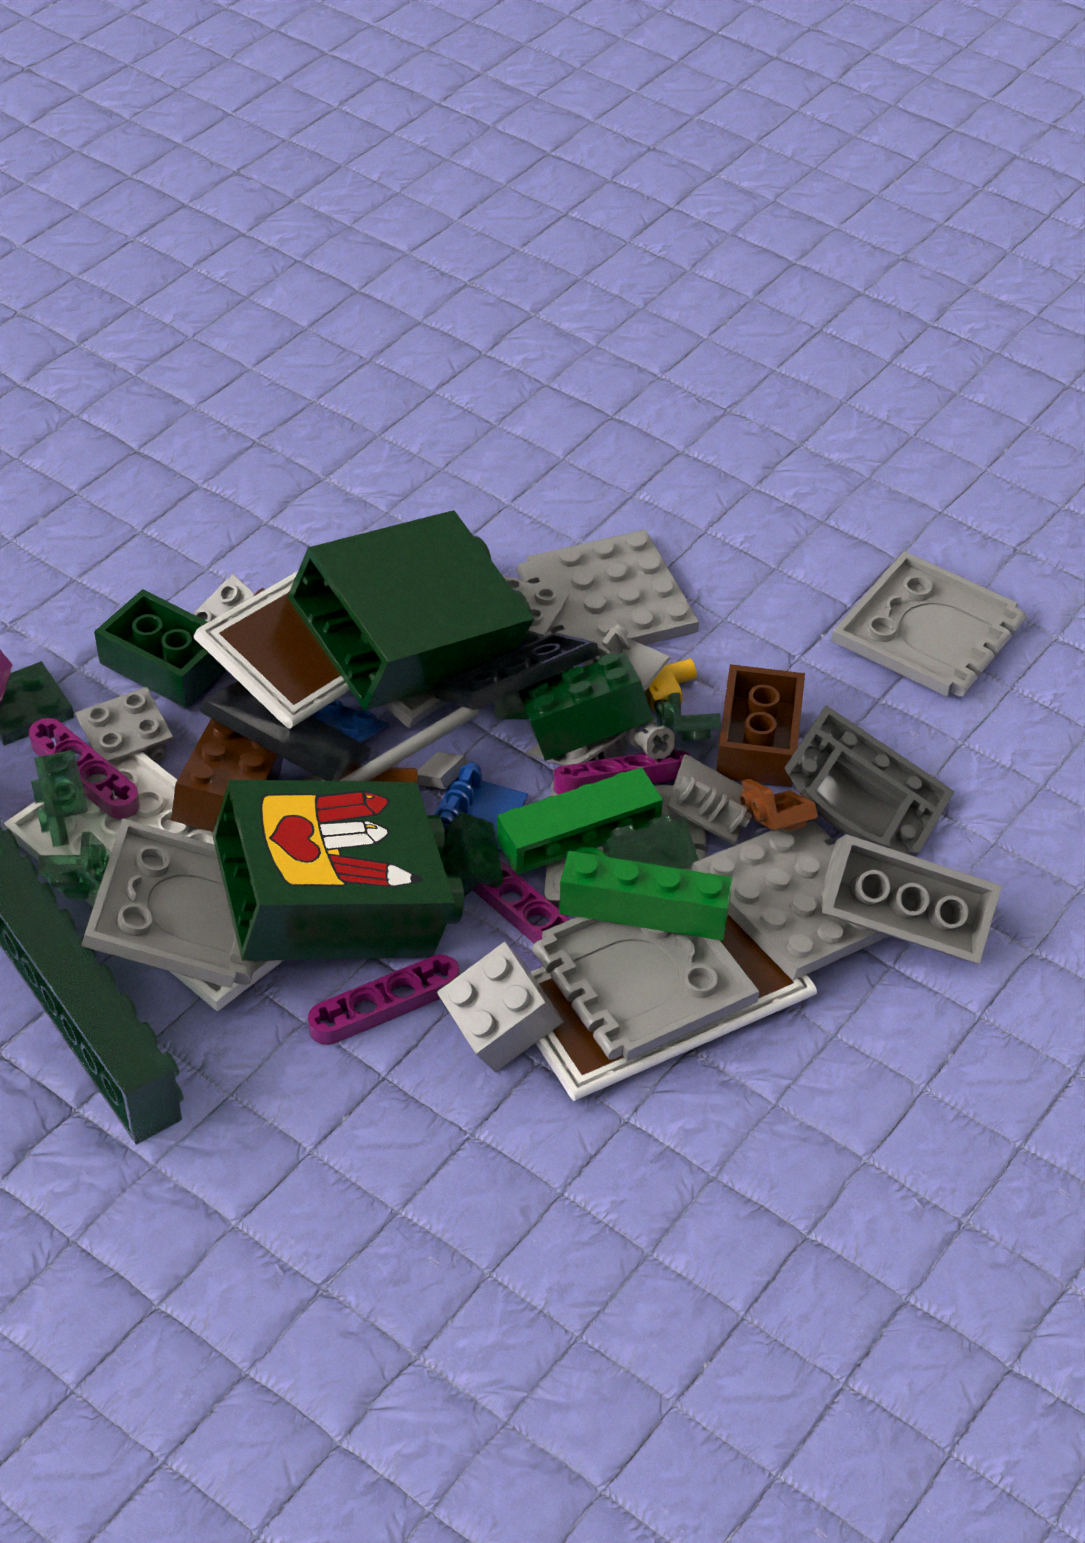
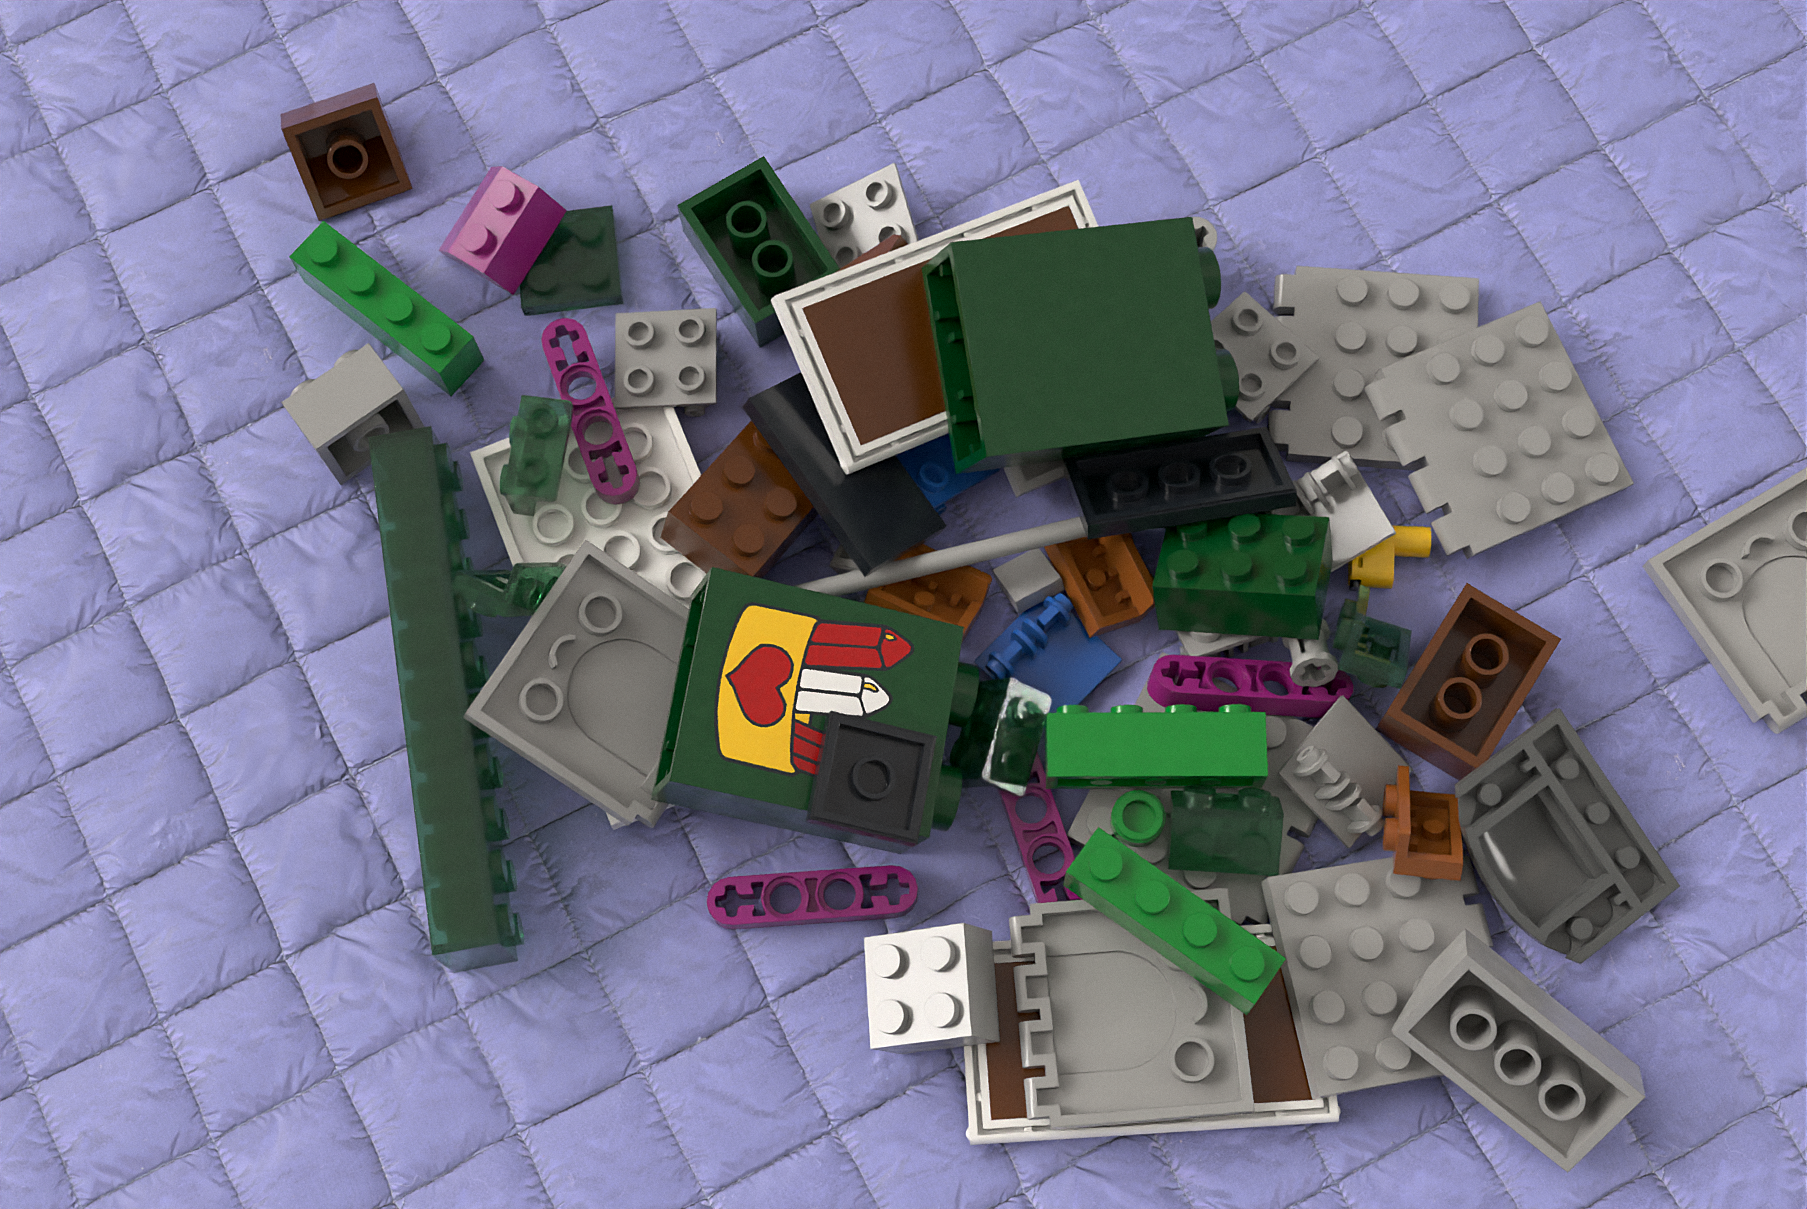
camera: 30 degrees right, 25 degrees up
none -> black tile [805,711,937,847]
none -> dark orange bracket [1044,533,1155,638]
none -> light grey hinge [1364,301,1634,559]

